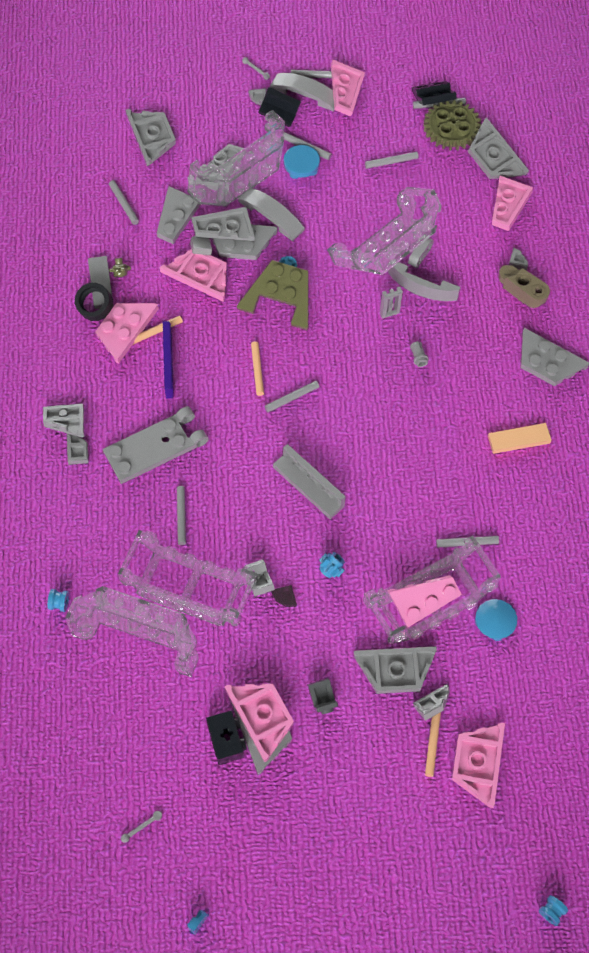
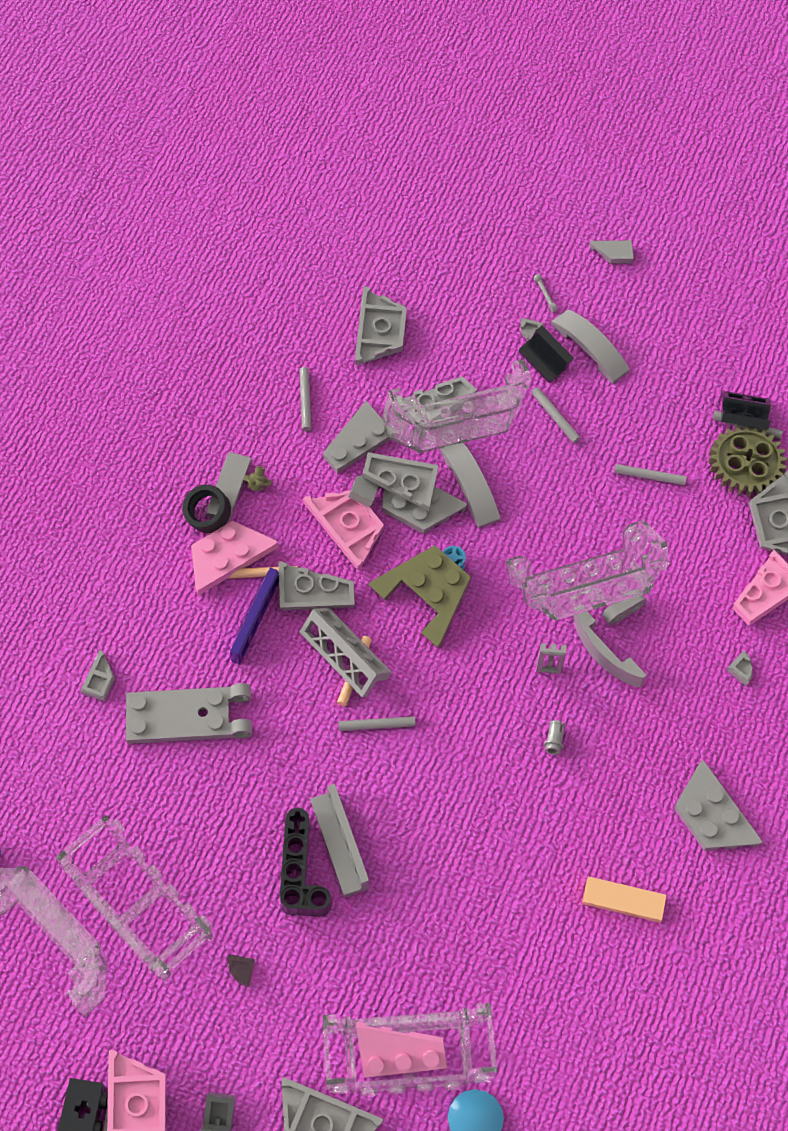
camera: 25 degrees right, 0 degrees up
light grey wing [43,404,84,437] -> none
light grey bar [177,486,186,545] -> none
light grey bracket [244,560,275,596] -> none
dark azure tile [284,145,320,179] -> none
light grey bar [291,70,332,78] -> none
dark azure gear [319,552,345,578] -> none
bright pink wing [331,60,365,116] -> none
light grey bar [436,536,499,548] -> none
dark tan piece [498,265,550,308] -> none
none -> light grey wing [279,561,355,611]
none -> black beam [280,807,331,917]
none -> light grey fence [299,607,392,697]
none -> light grey tile [590,240,633,264]

